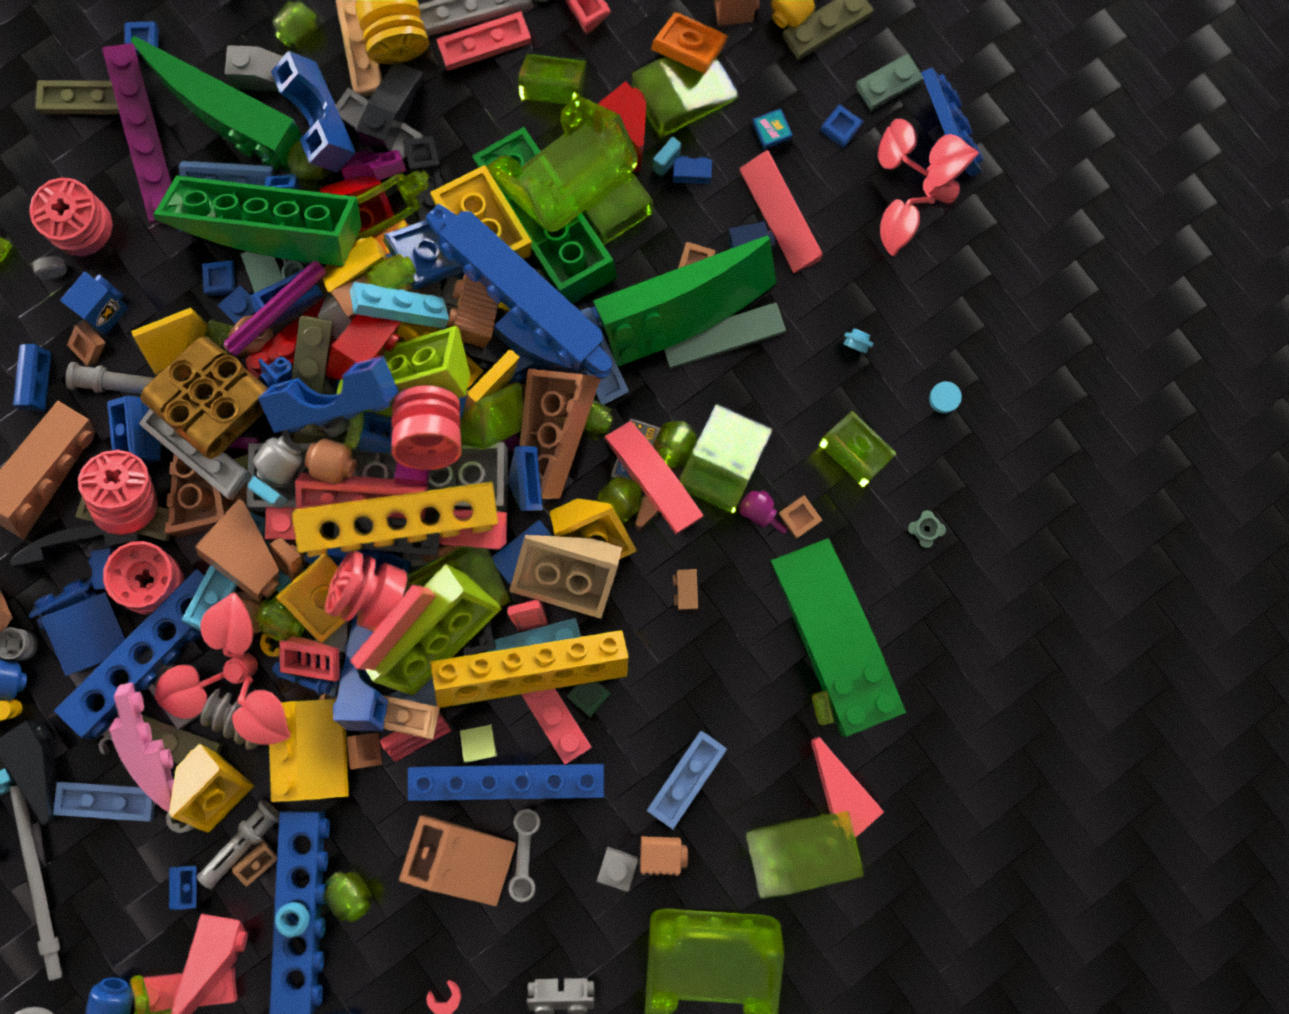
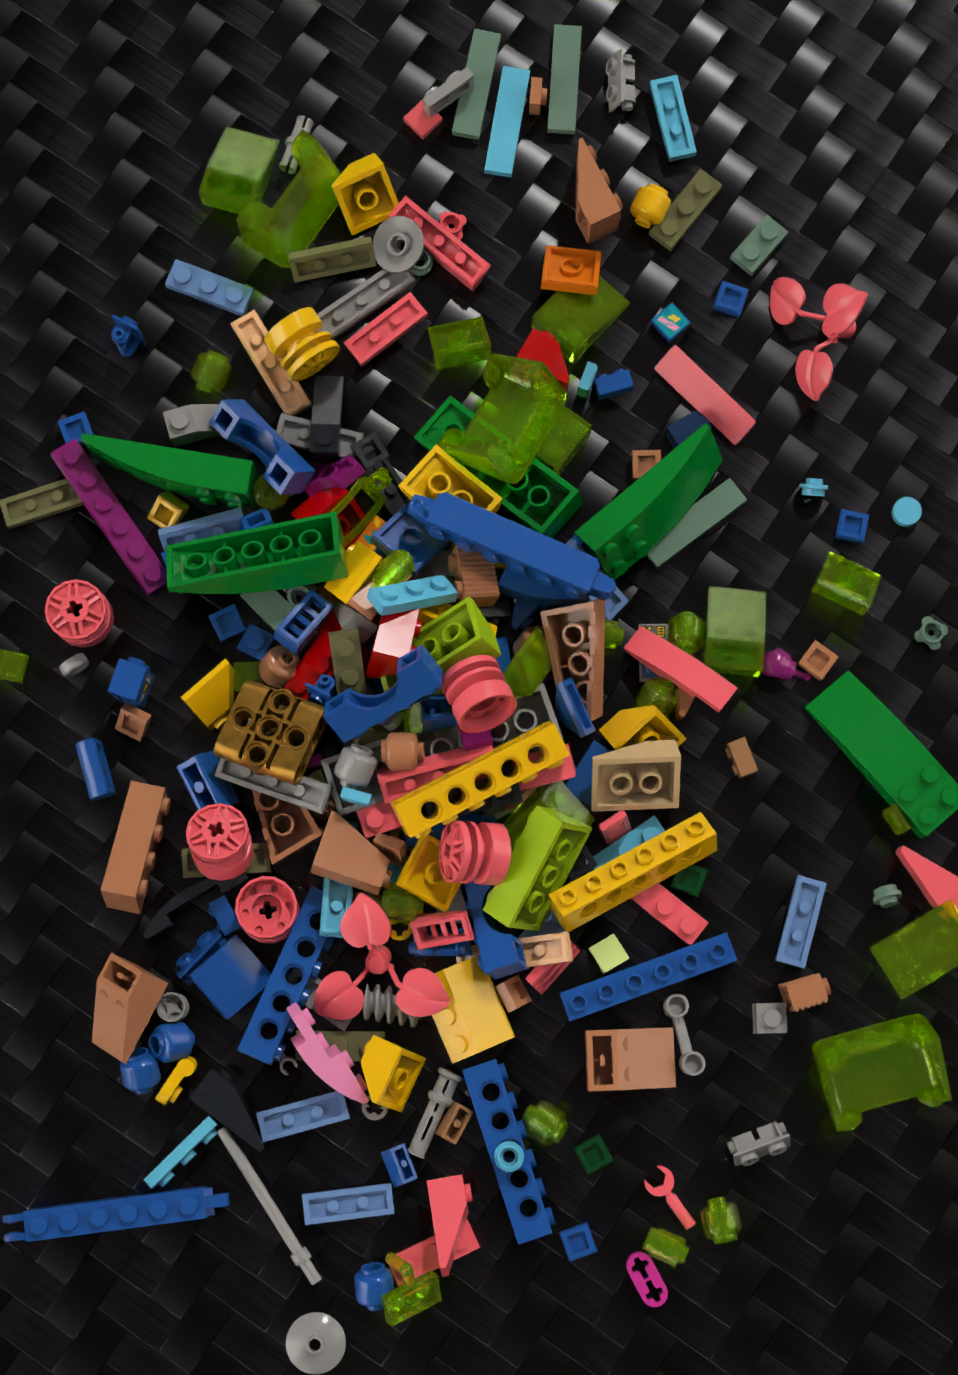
camera: 15 degrees left, 0 degrees up
light grey pin [66,362,154,394] -> none
magenta axle [224,261,326,356] -> none
coral tile [351,585,436,670] -> none
yellow tile [463,350,519,421] -> none
blue plate [921,67,984,177] -> none
none -> yellow slope [147,491,189,528]
none -> medium blue plate [302,1183,395,1225]
none -> dark green tile [573,1134,614,1175]
none -> blue tile [835,509,869,544]
none -> sand green plate [873,884,902,908]

